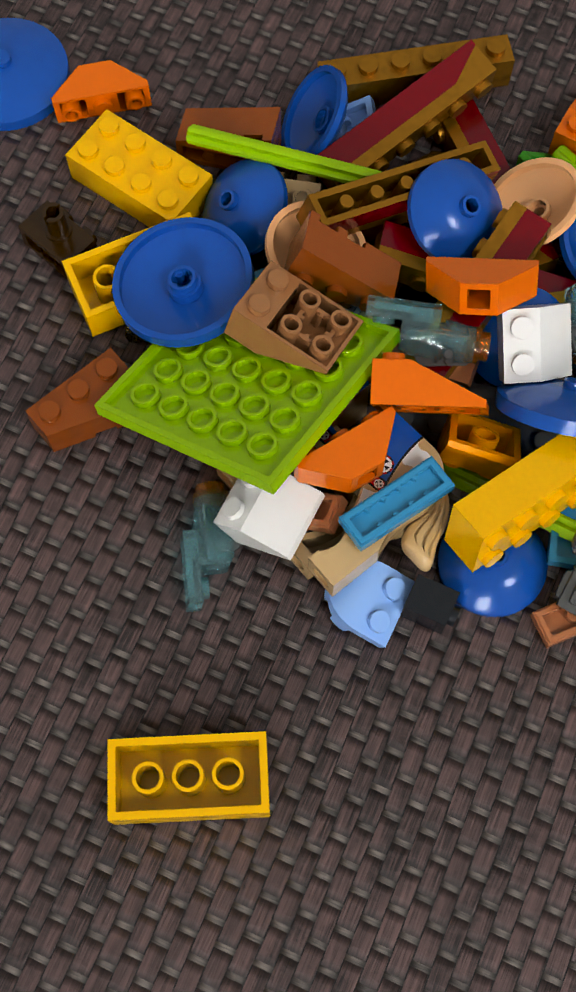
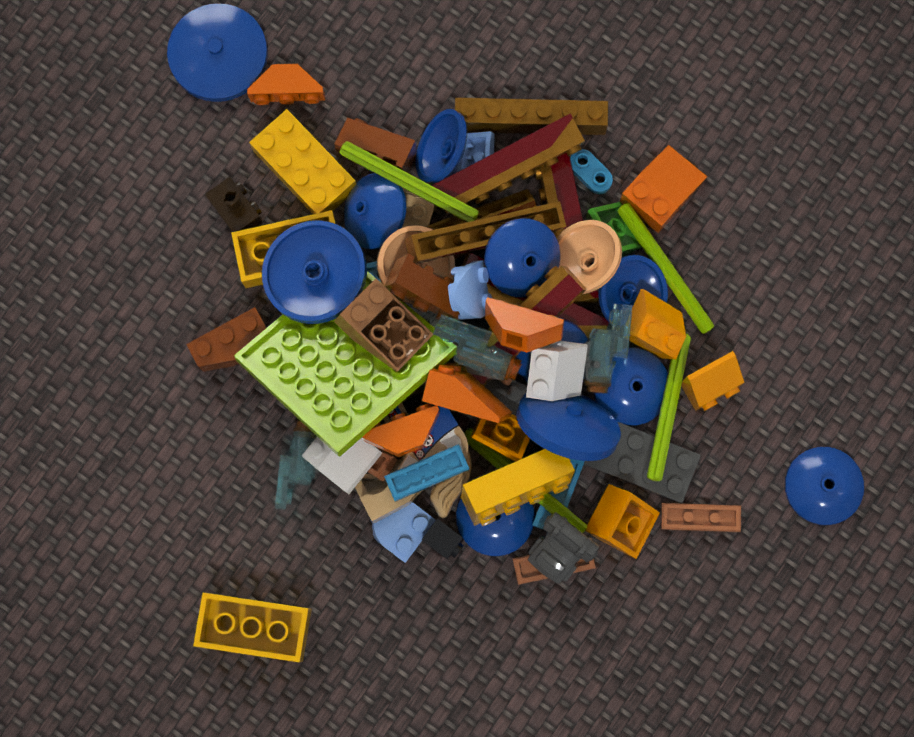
camera: 15 degrees right, 10 degrees up
none -> light blue slope [448,260,492,320]
none -> dark azure plate [570,149,613,194]

